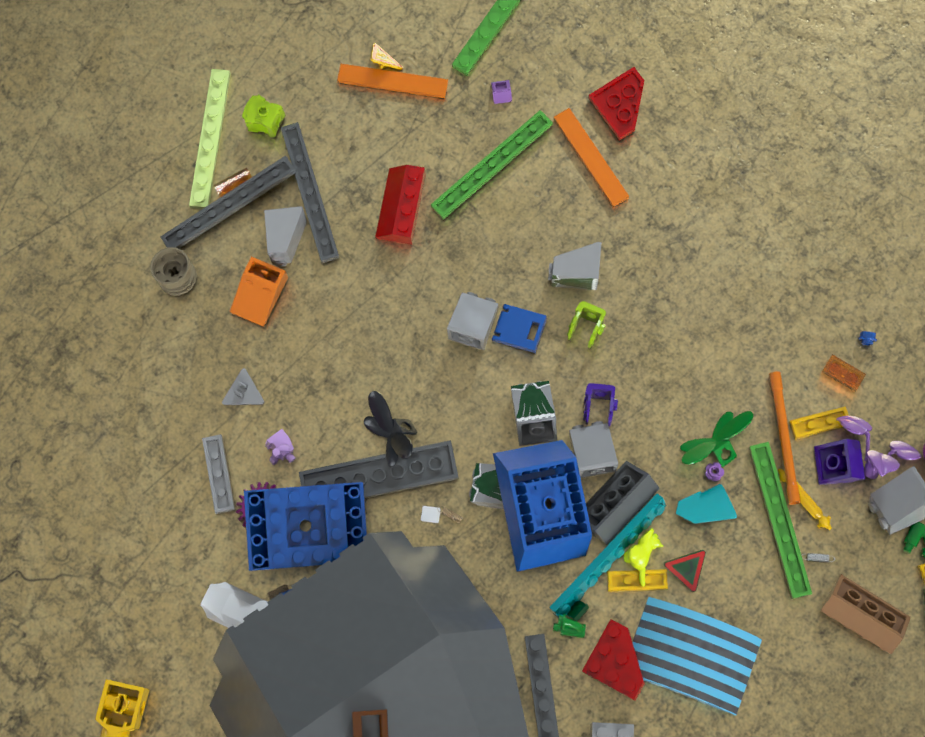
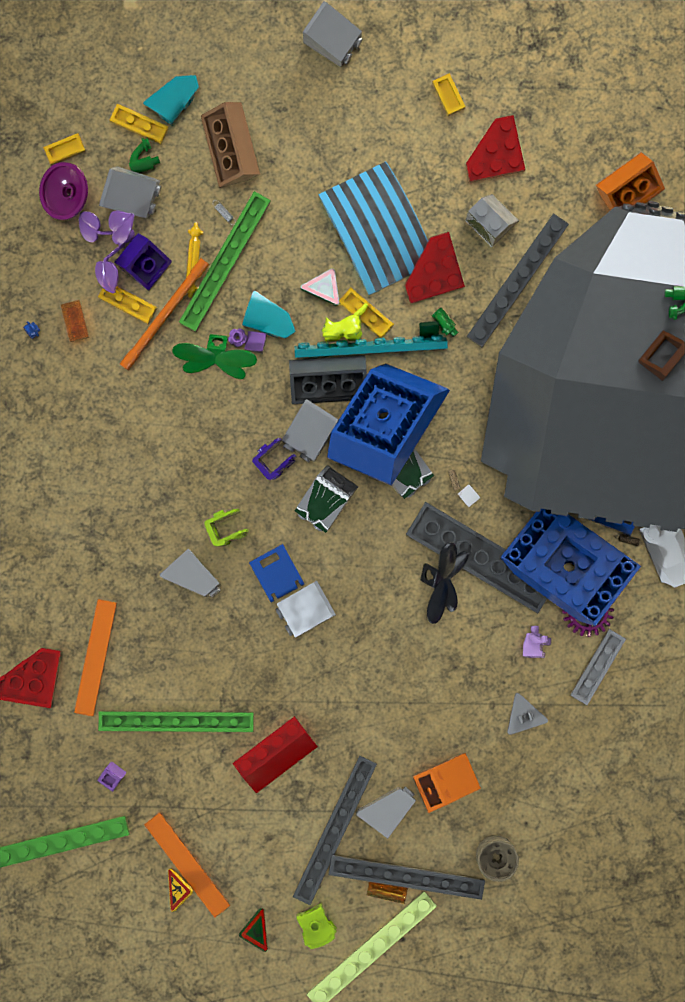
camera: 145 degrees left, 10 degrees up
none -> piece [239,908,268,952]
none -> medium lavender slope [244,331,267,354]

